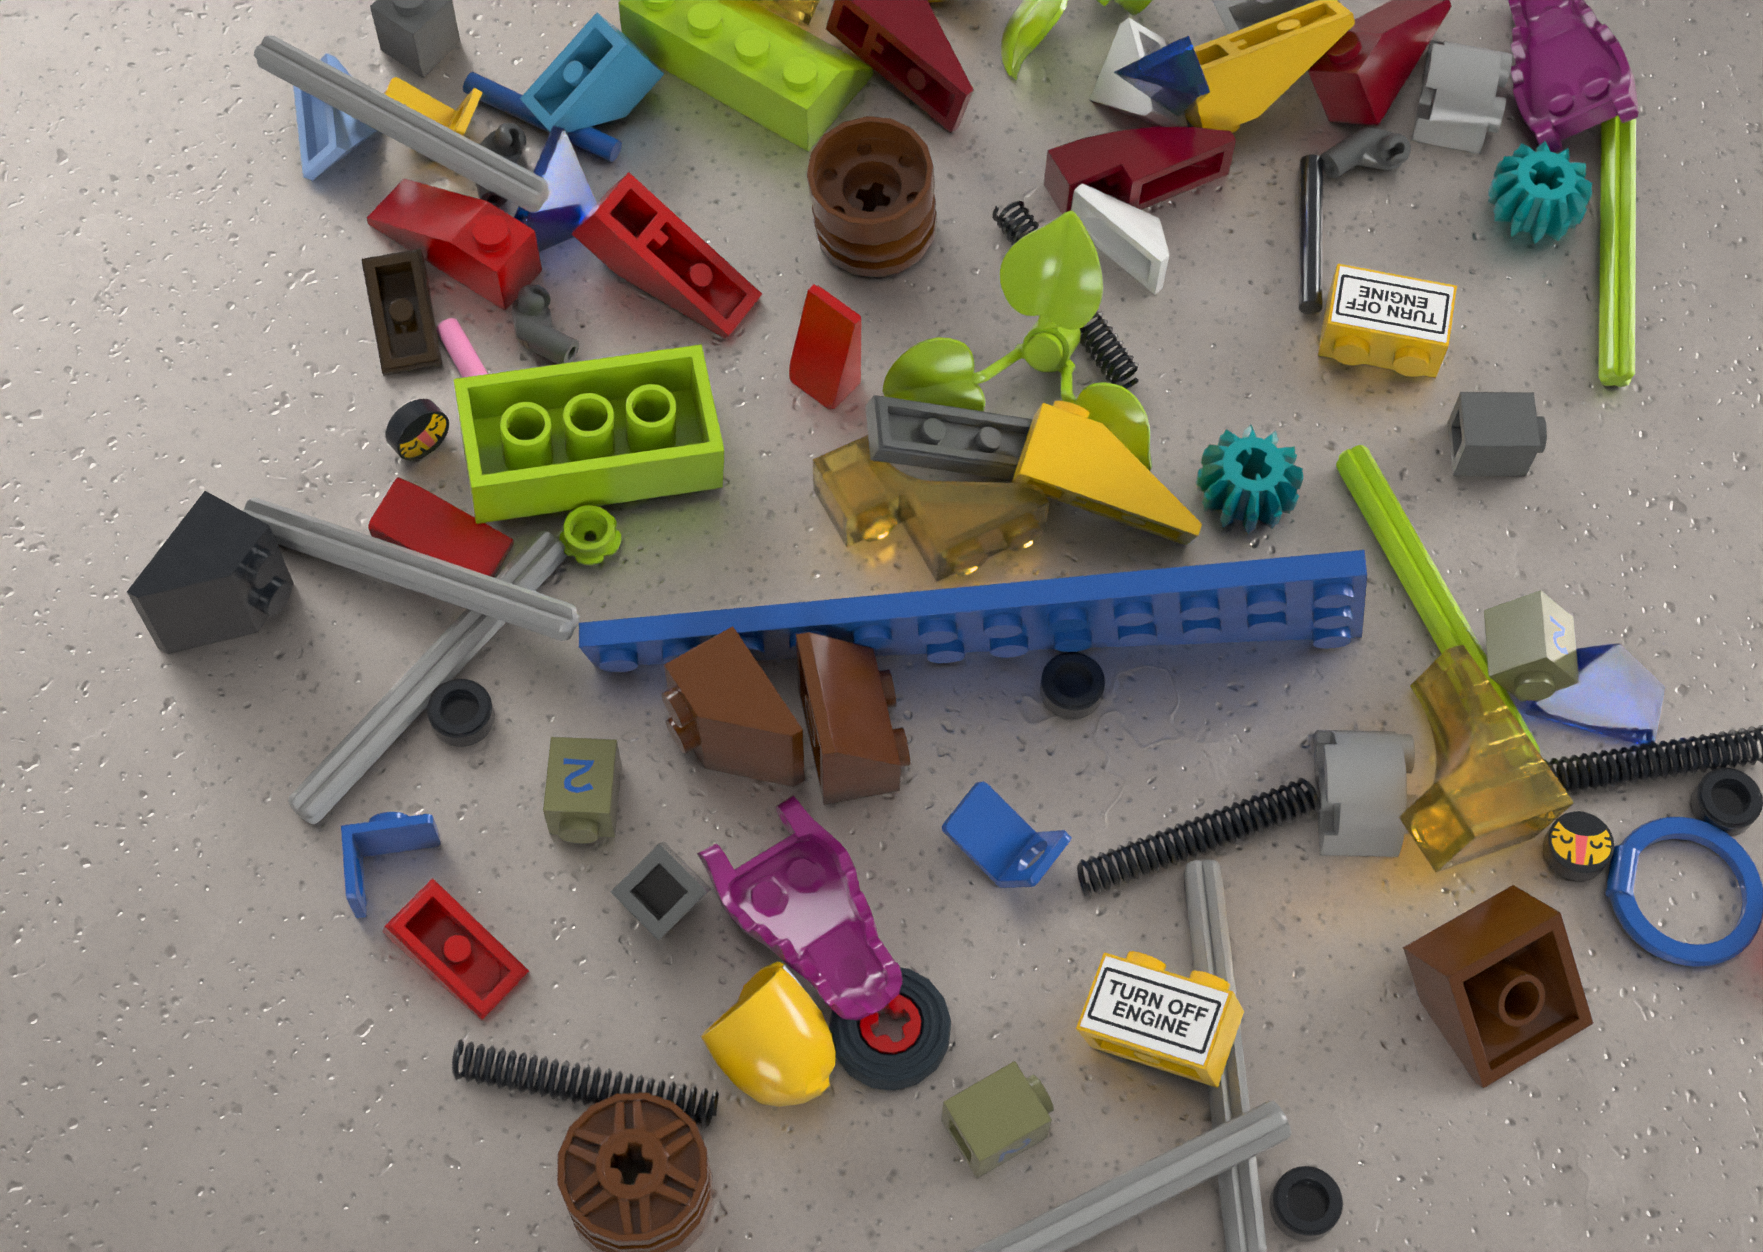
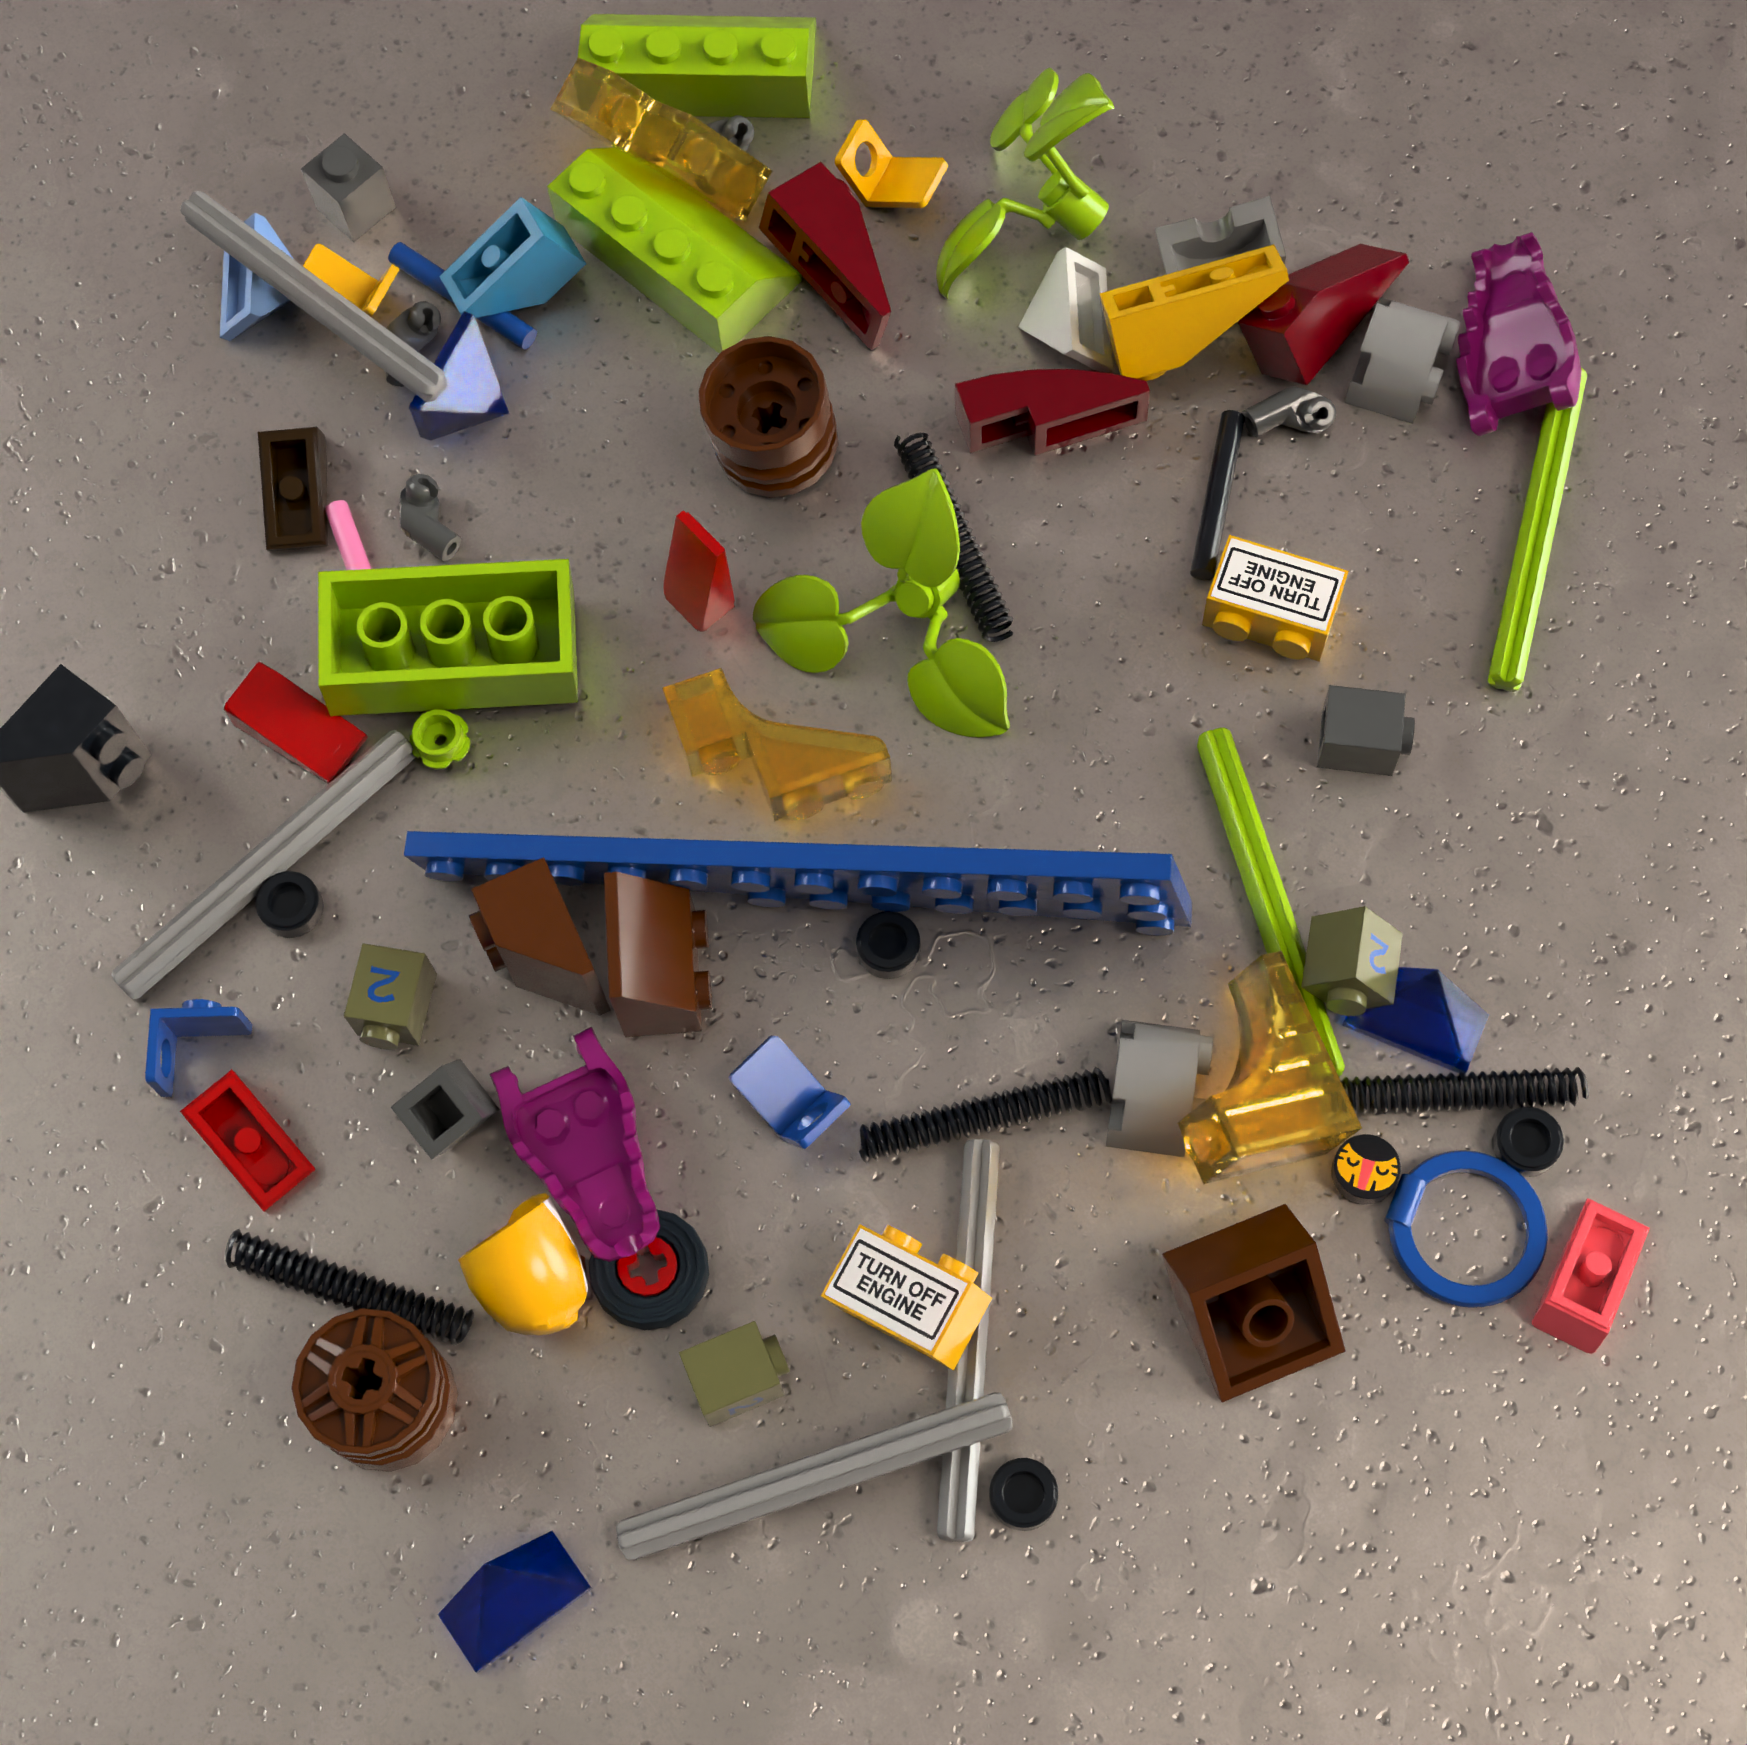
camera: 15 degrees right, 5 degrees up
light grey axle [242,498,580,641] -> none
red slope [366,178,542,311] -> none
black tile [385,399,449,461] -> none
red slope [571,172,762,339] -> none
dark grey tile [865,395,1033,480] -> none
yellow slope [1011,400,1202,545] -> none
white slope [1071,183,1169,295] -> none
clear blue slope [1113,36,1210,116] -> none
teal gear [1196,424,1304,534] -> none
teal gear [1488,141,1593,245] -> none

